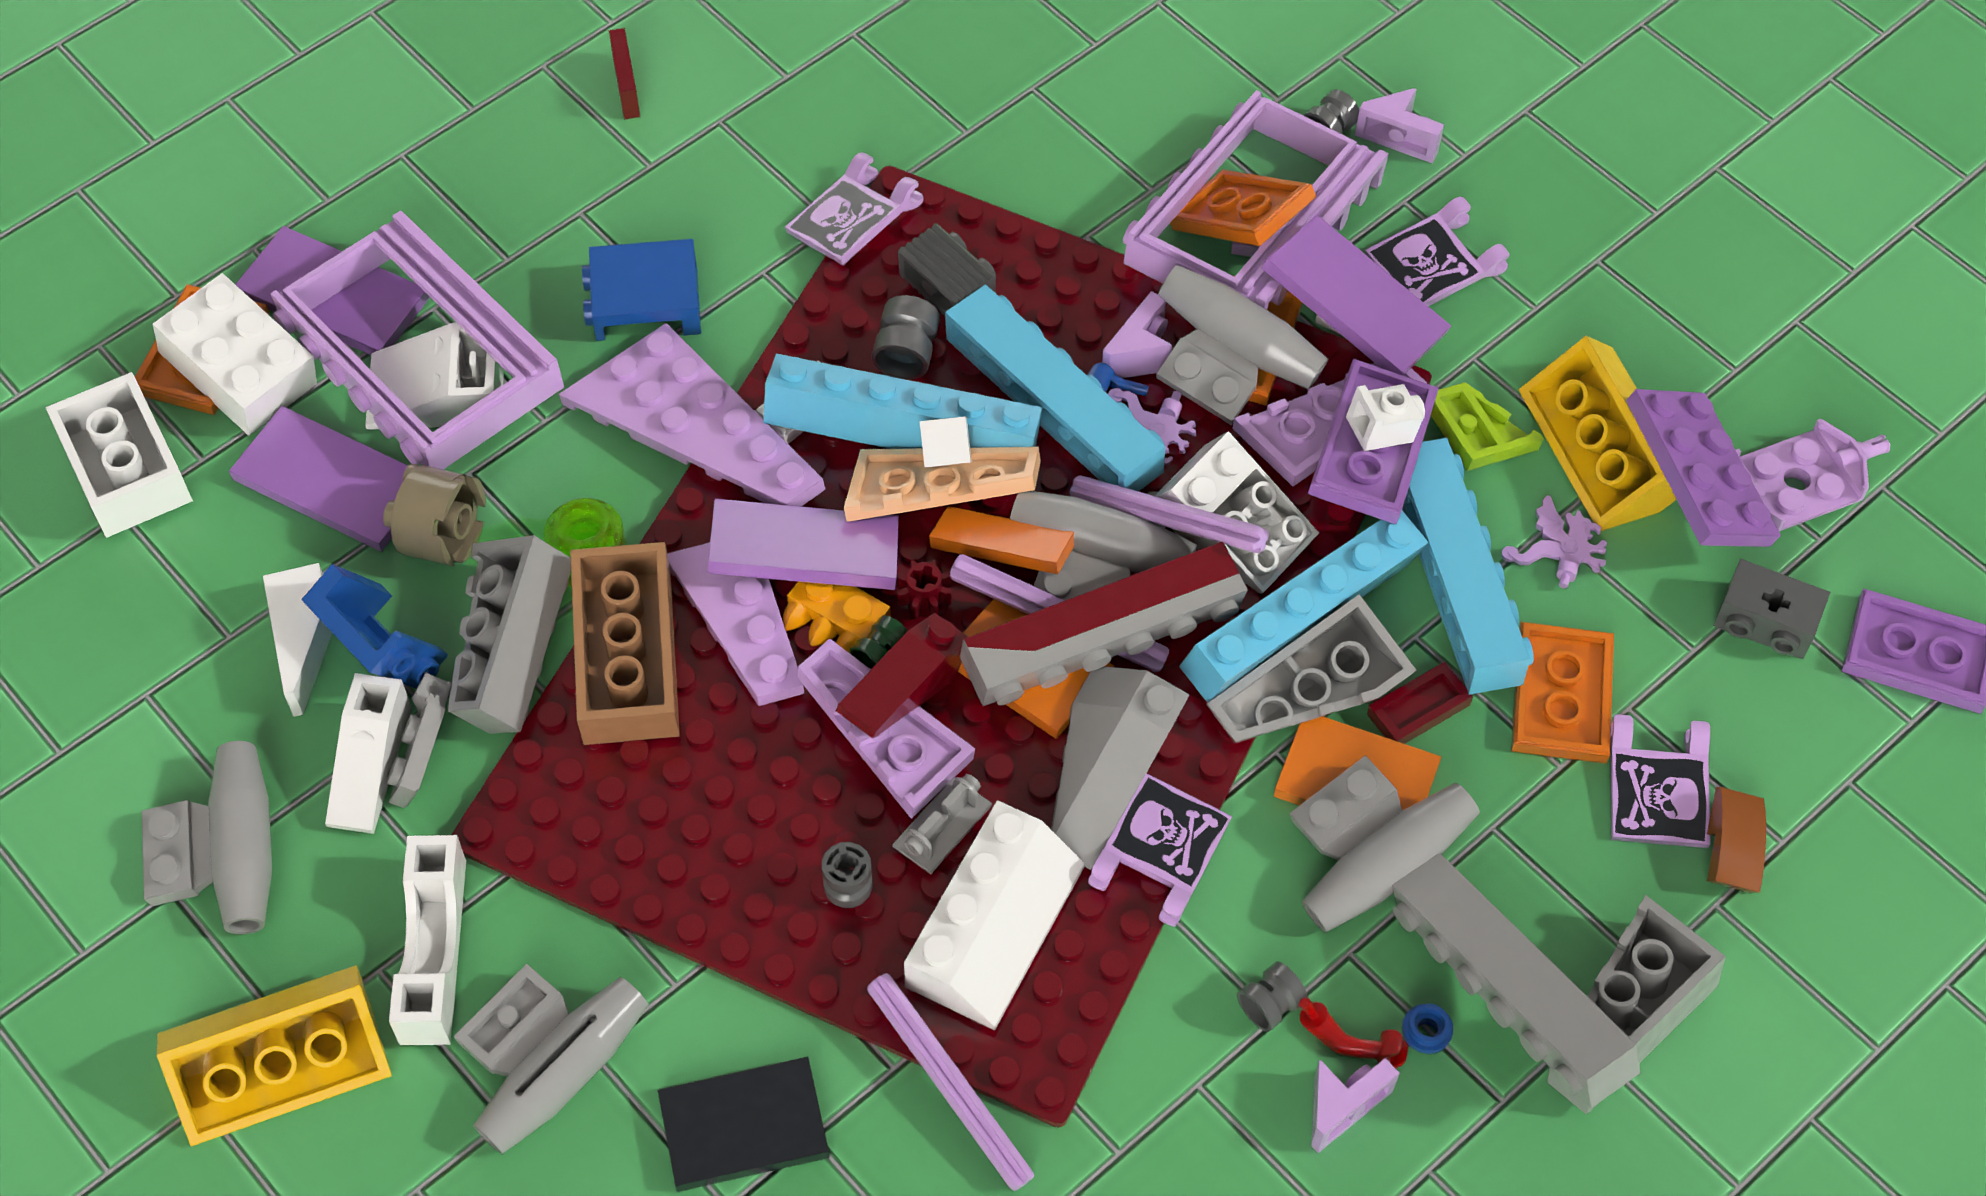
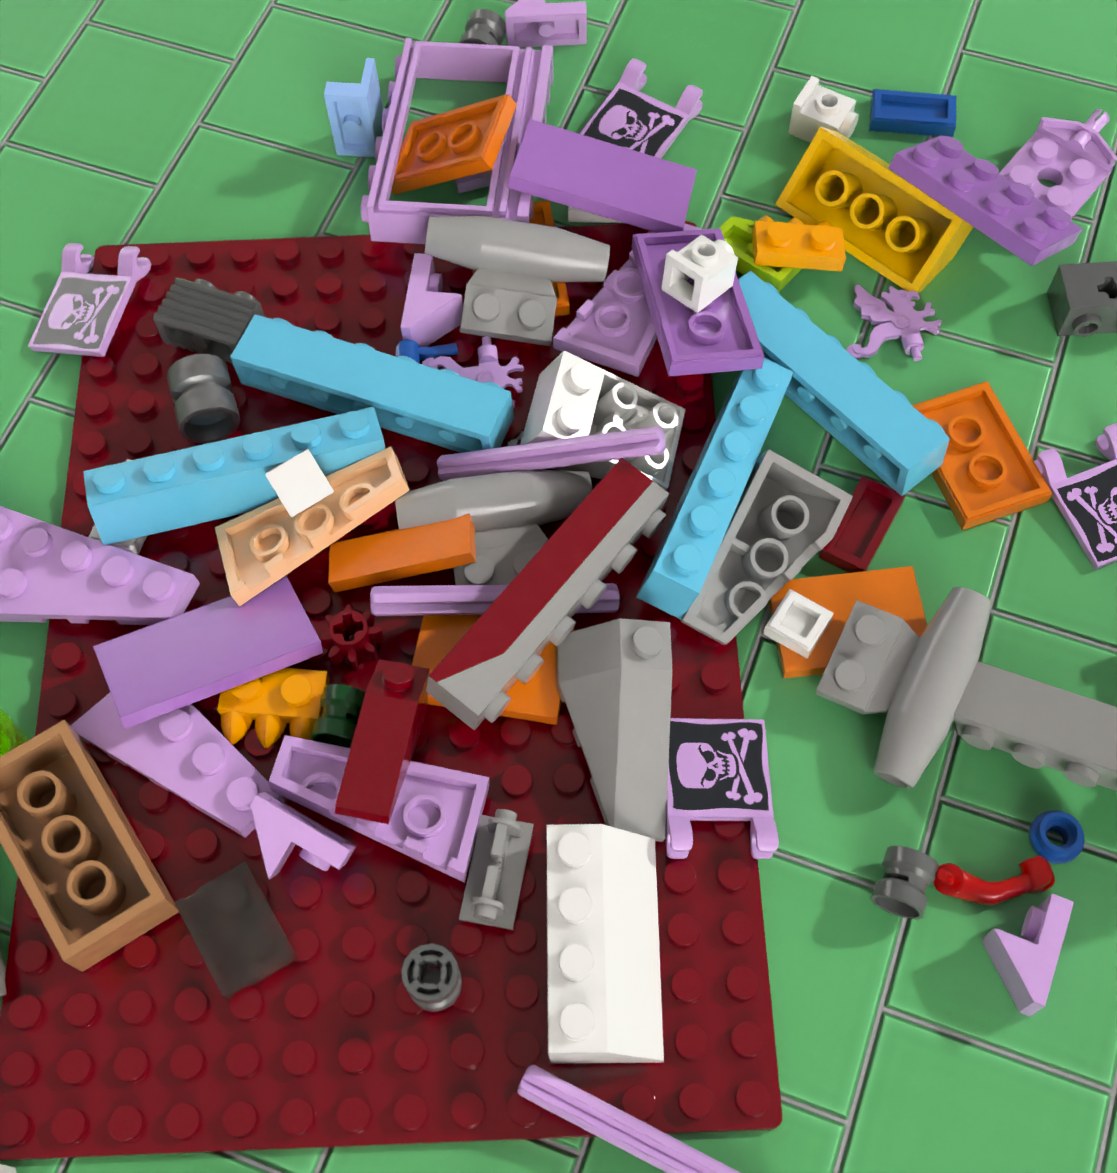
camera: 25 degrees left, 5 degrees up
none -> clear smoke plate [174,861,298,1001]
none -> lavender slope [250,792,356,880]
none -> light blue panel [324,58,383,158]
none -> light orange plate [752,215,846,272]
none -> white tile [763,589,834,659]
none -> white brick [788,76,859,143]
none -> blue tile [869,89,956,137]

